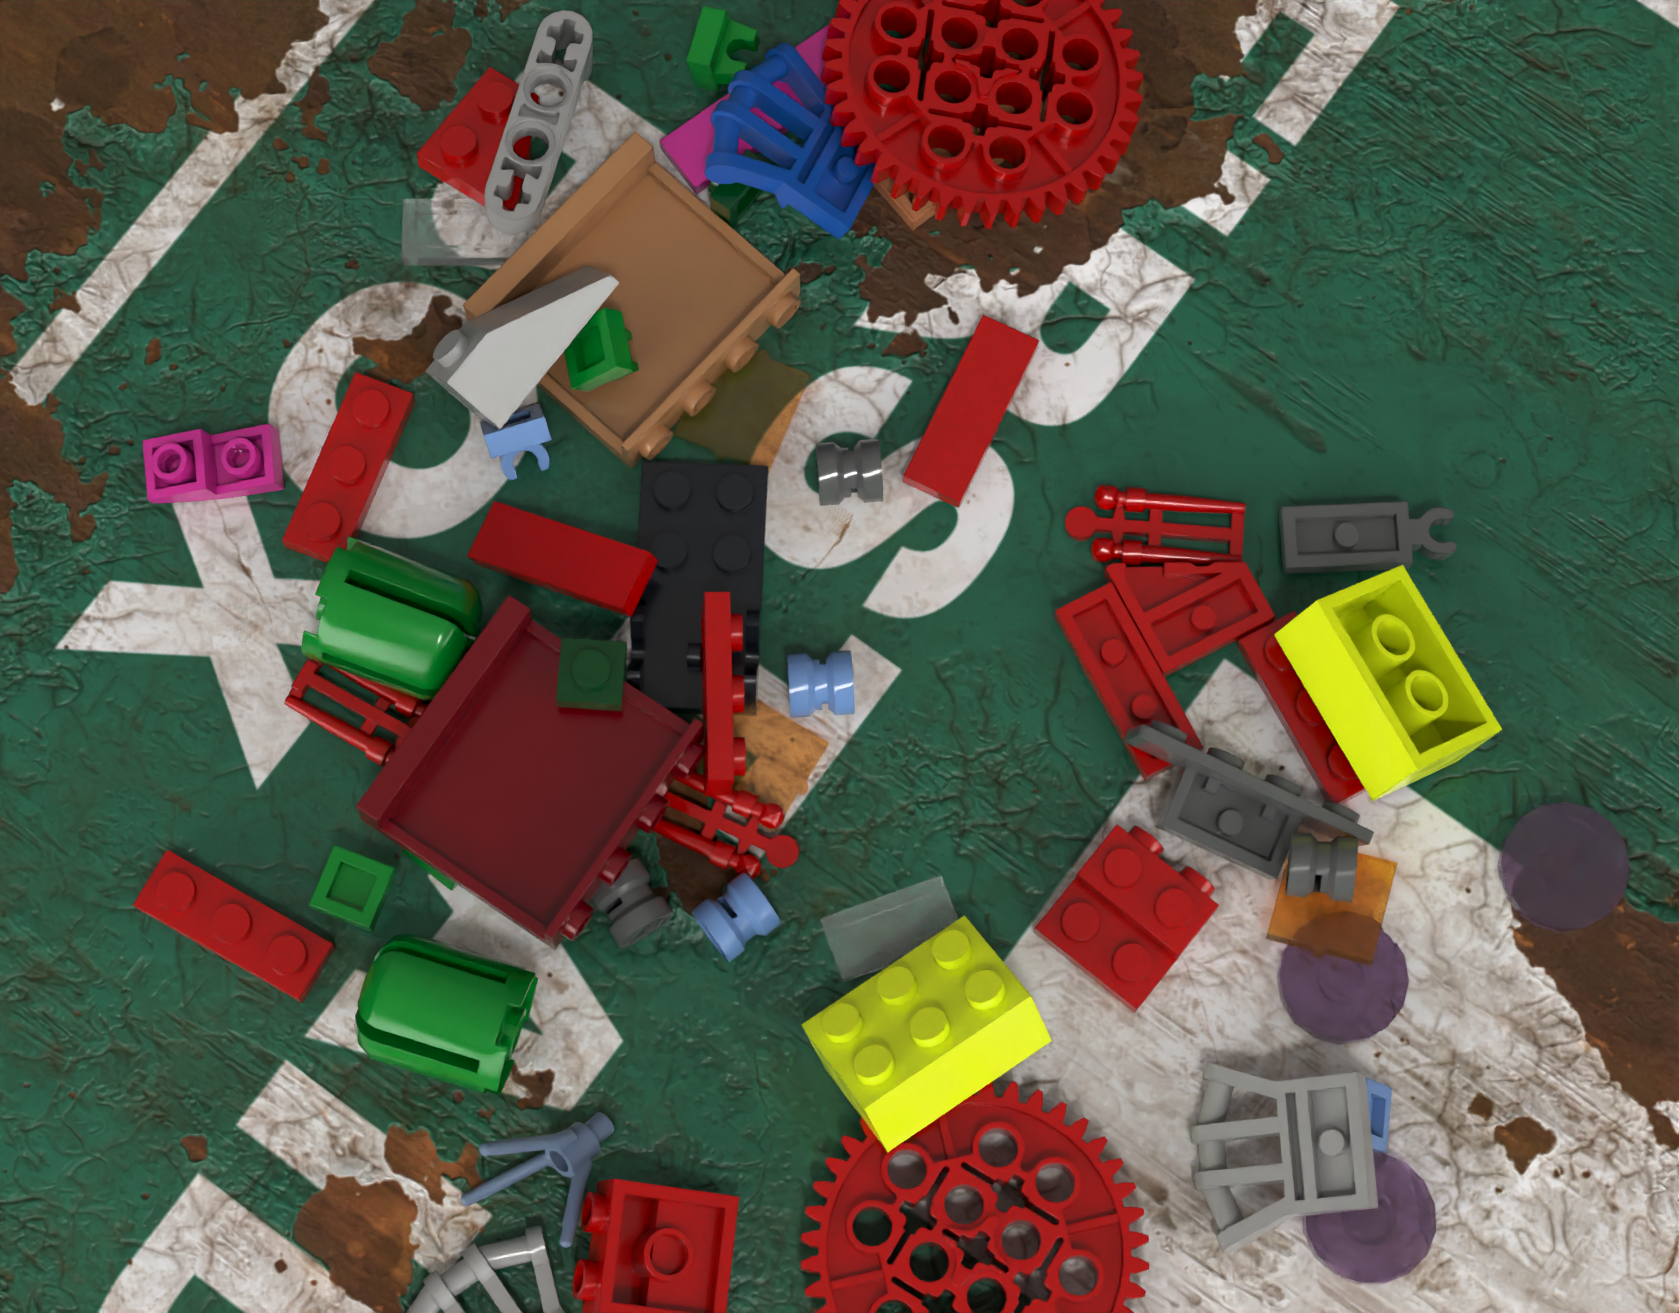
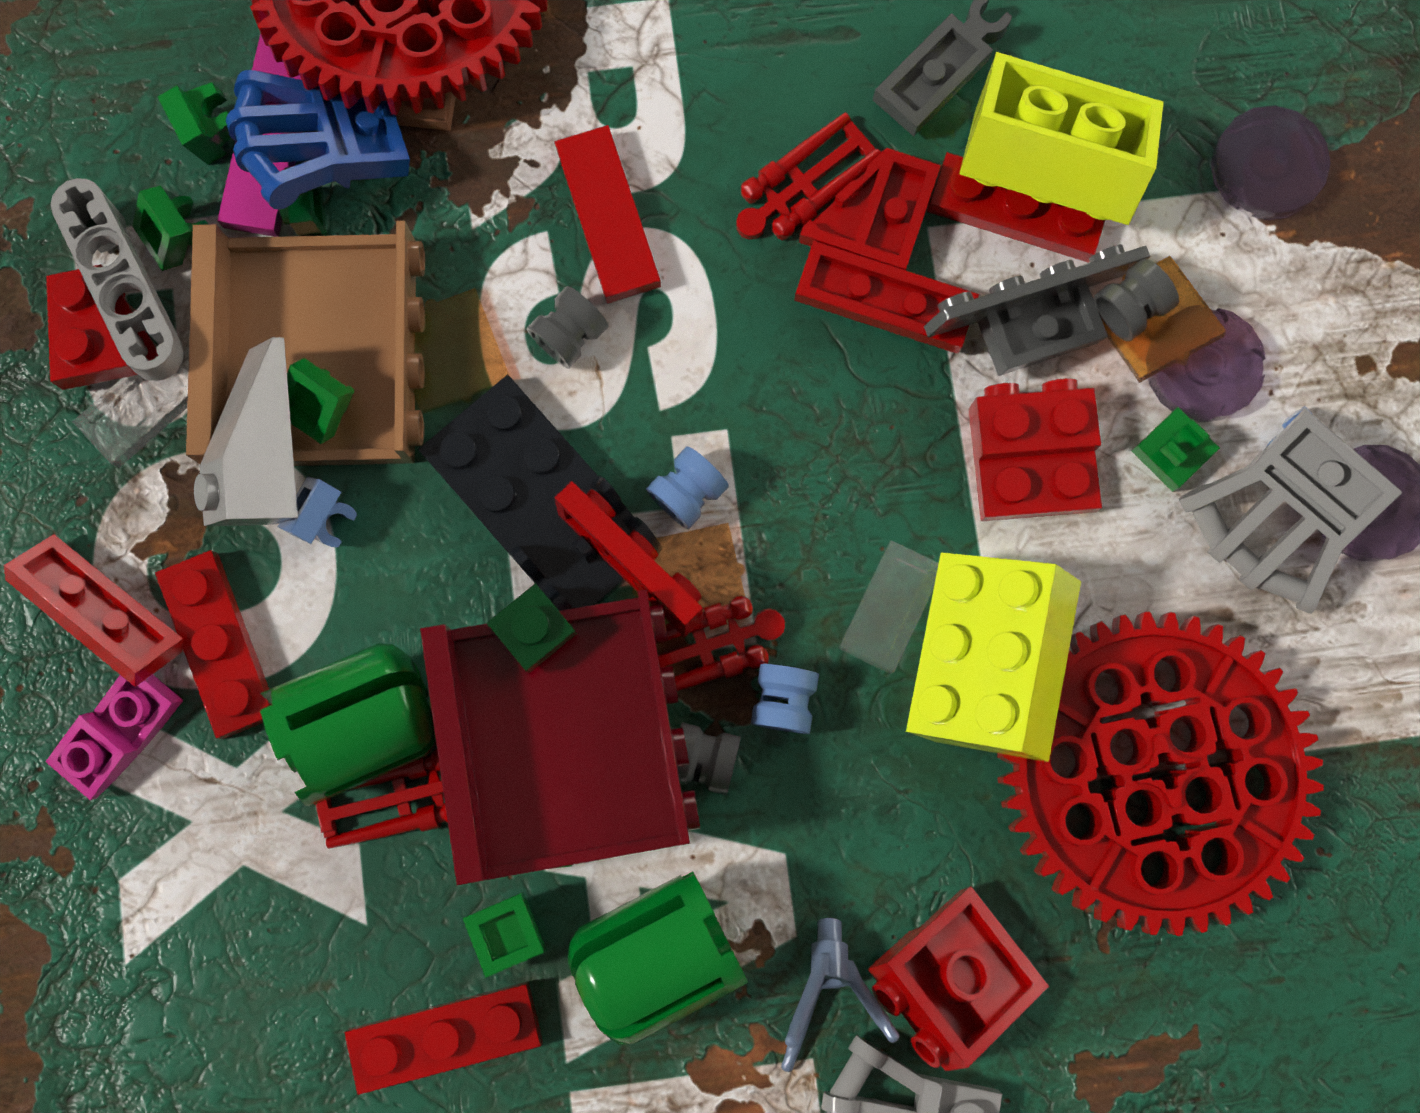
camera: 45 degrees left, 5 degrees up
red tile [467,501,658,617] -> none
none -> red plate [4,534,183,687]
none -> green tile [132,185,209,271]
none -> green tile [1131,407,1220,492]

